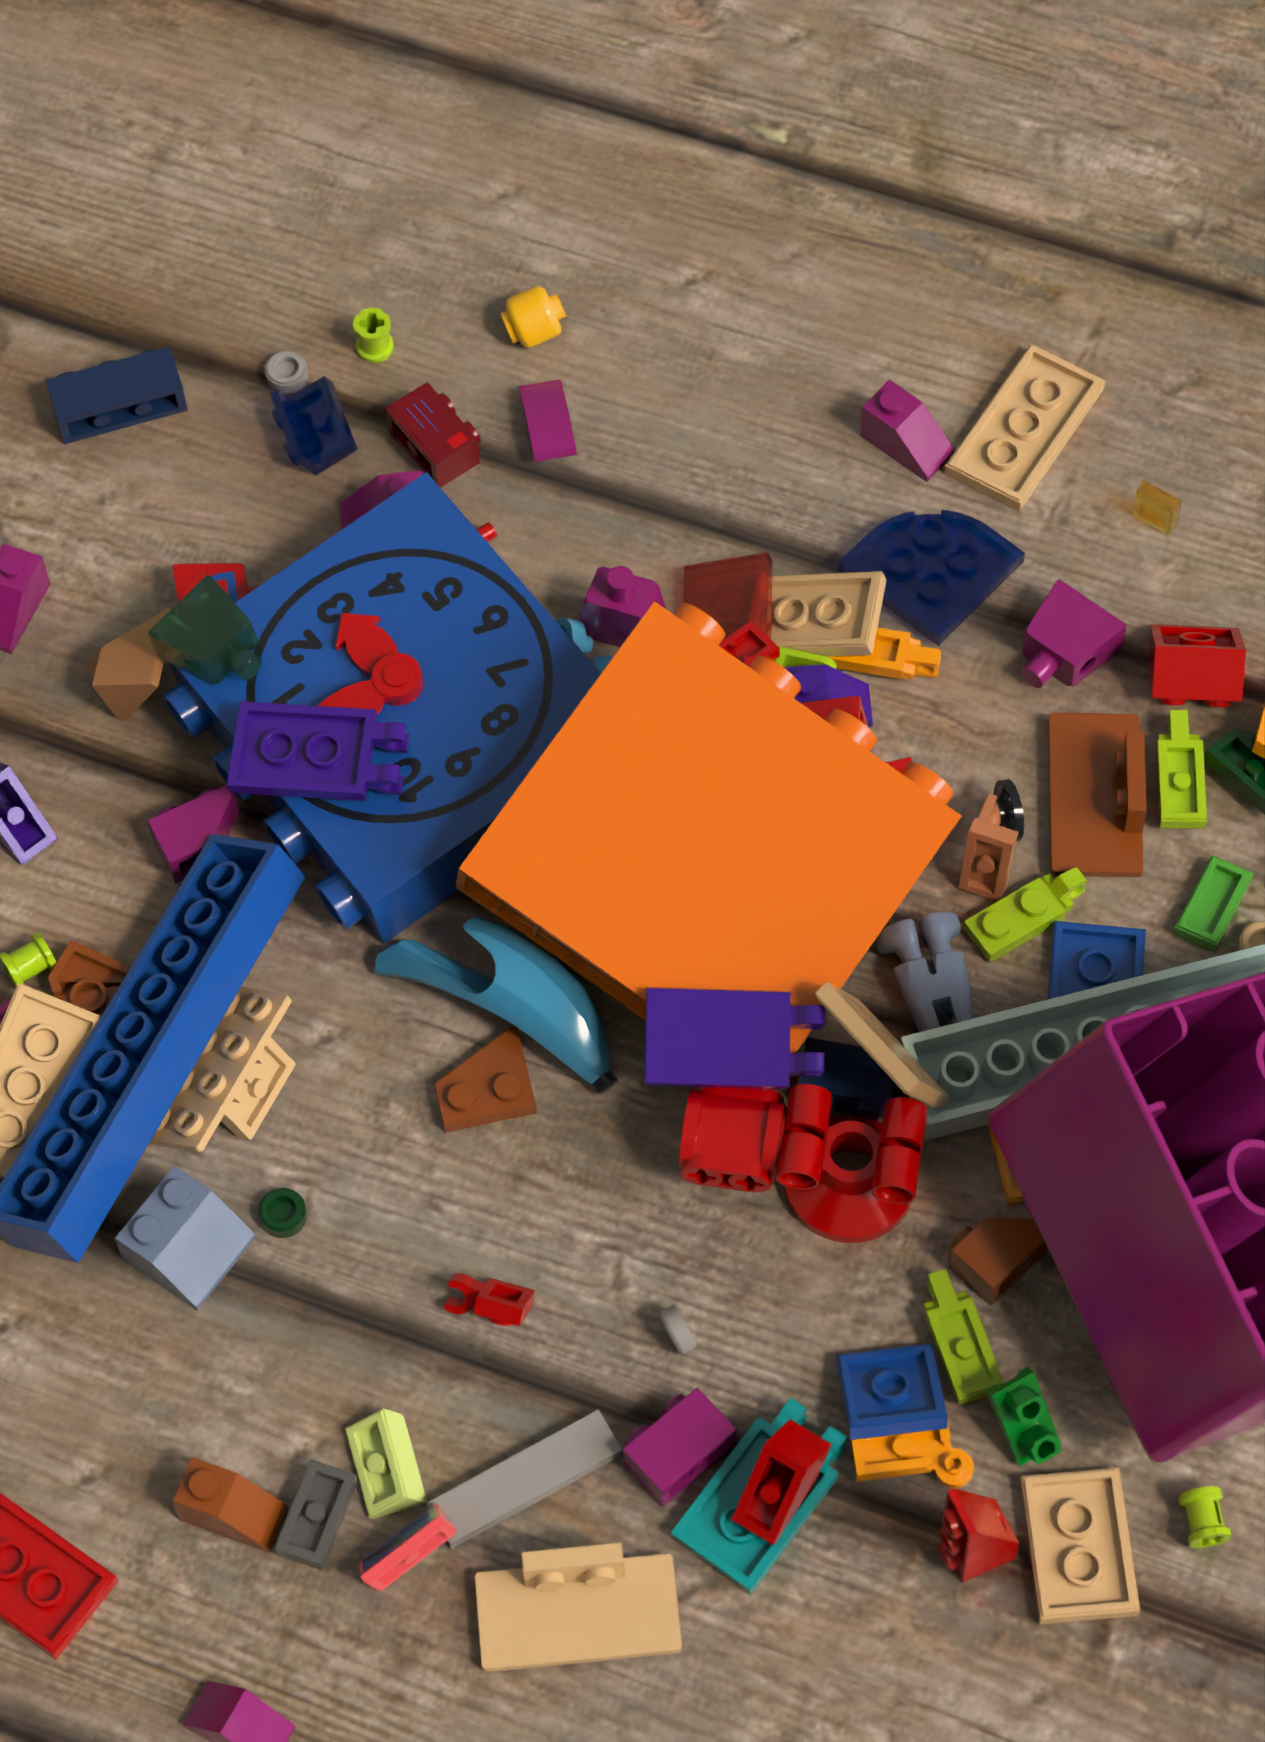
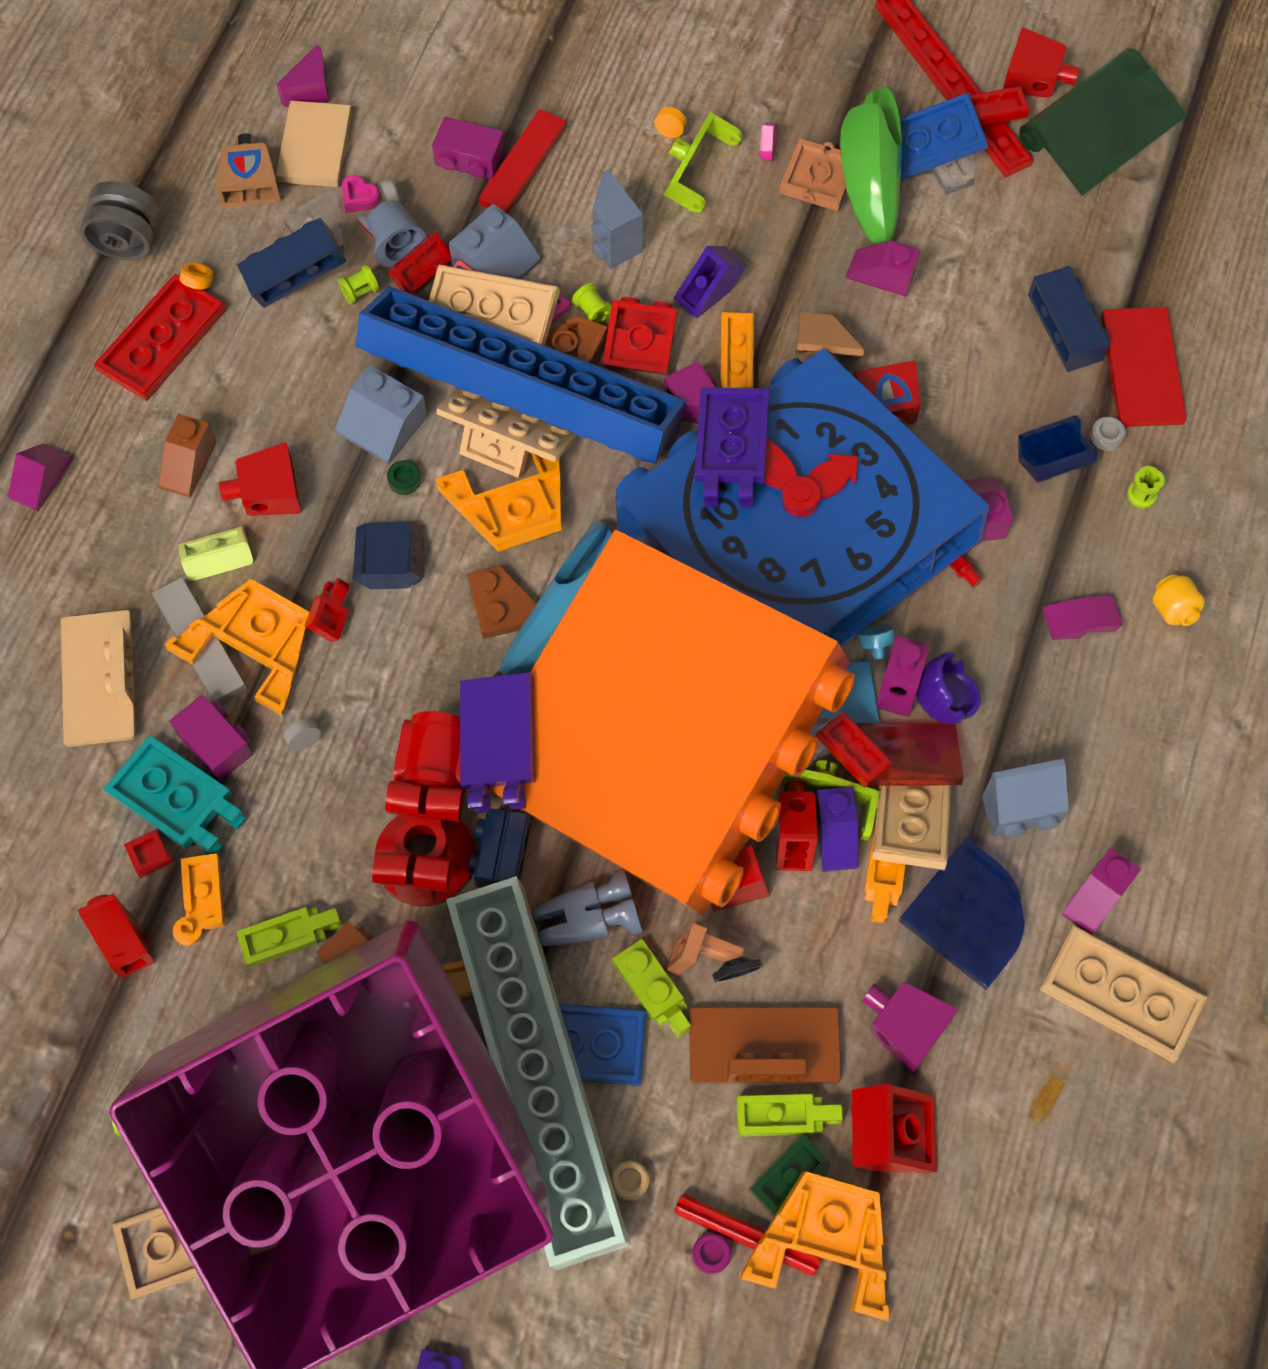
camera: 85 degrees right, 5 degrees up
clear green torso [147,574,262,685] -> none
dark grey plate [274,1459,358,1570] -> none
coral slope [359,1504,457,1591] -> none
dark red brick [385,382,481,488] -> none
red slope [731,1419,832,1545] -> none
tan tile [815,982,951,1109] -> none
blue tile [836,1344,948,1440] -> none
green hips [986,1367,1061,1467] -> none
tan tile [1020,1468,1140,1625] -> none
bright green tile [1173,855,1254,953] -> none
none -> red tile [124,829,174,879]
none -> light orange wing [165,579,309,716]
none -> red torso [219,442,301,516]
none -> dark blue slope [352,522,424,589]
none -> light orange wing [435,452,562,552]
none -> red plate [603,297,678,376]
none -> light orange tile [720,312,754,388]
none -> dark purple piece [916,652,981,725]
none -> sand blue slope [982,758,1069,838]
none -> red tile [1101,307,1186,427]

